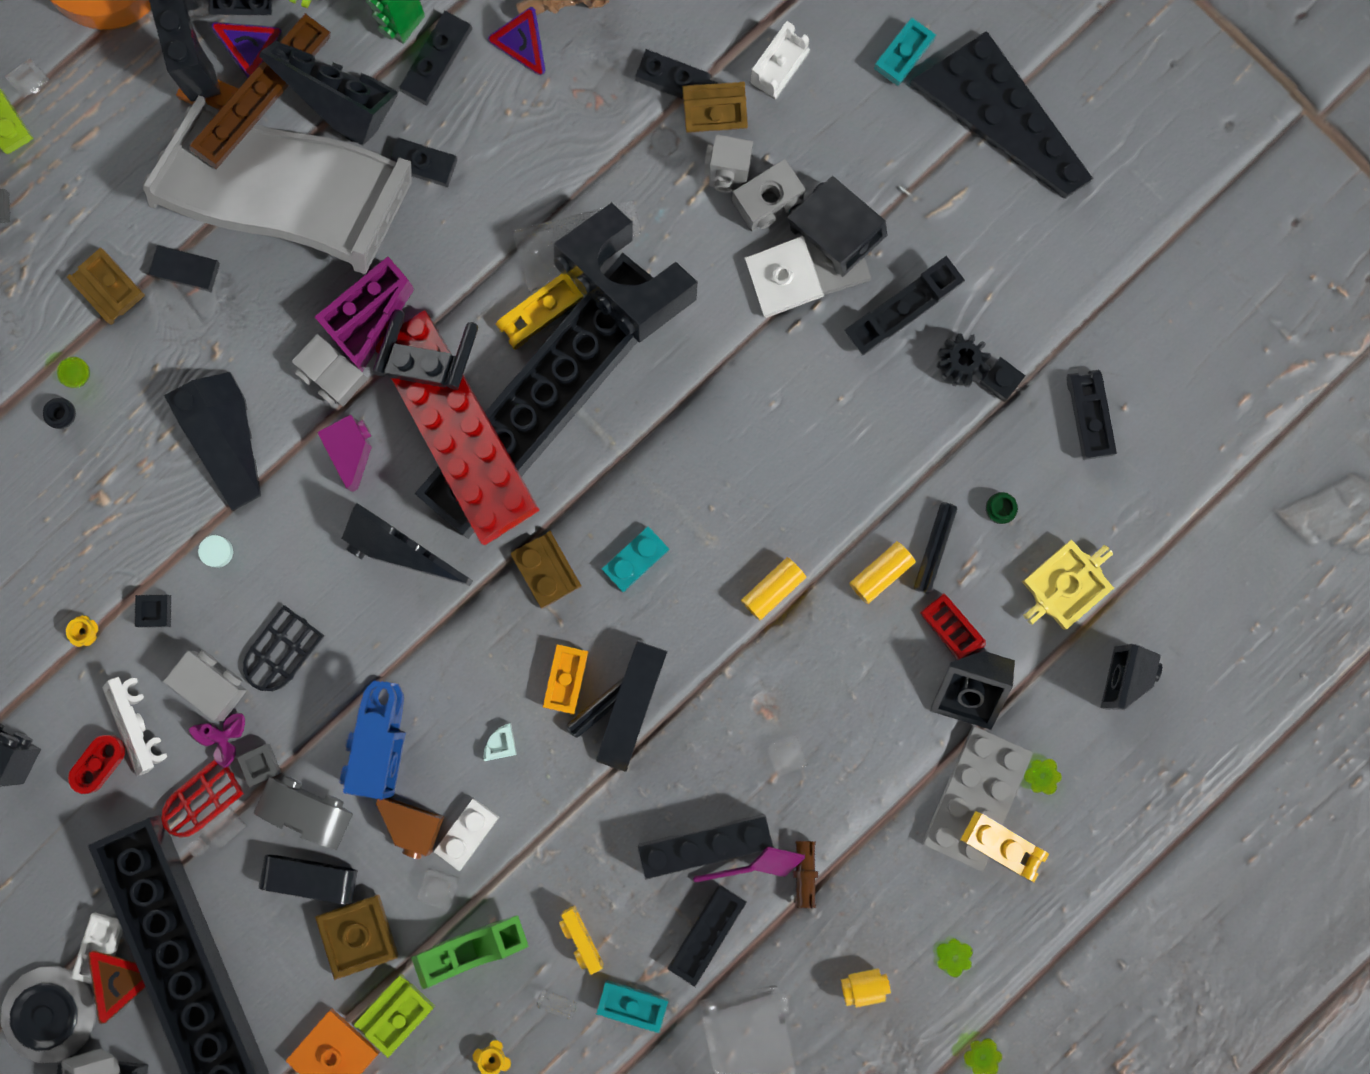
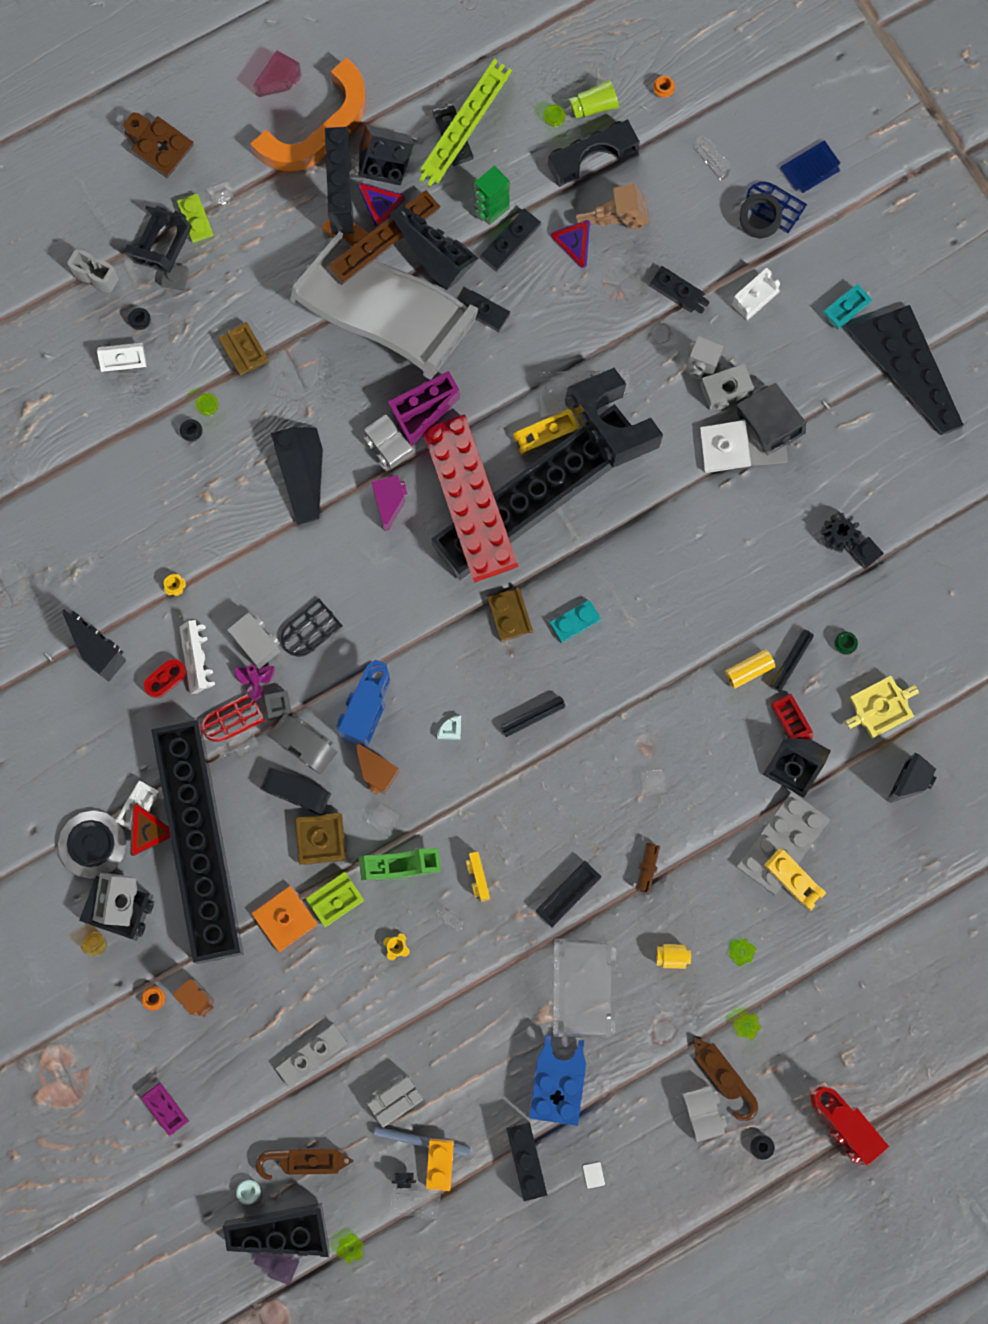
camera: 15 degrees right, 5 degrees down
black plate [135,594,171,628] -> none
black tile [149,245,220,292] -> none
light aqua tile [198,535,233,568] -> none
black wedge [341,503,473,586] -> none
black plate [372,310,478,390] -> none
white plate [434,798,500,871] -> none
light orange plate [543,644,589,714] -> none
black slope [596,640,668,772] -> none
teal plate [596,980,669,1033] -> none
black arch [638,814,773,879] -> none
pearl gold plate [683,82,748,133] -> none
magenta piece [693,847,805,882] -> none
yellow piece [741,557,807,621] -> none
black slope [844,256,965,356] -> none
clear neon green plant [1024,759,1062,795] -> none
black plate [1067,370,1117,460] -> none

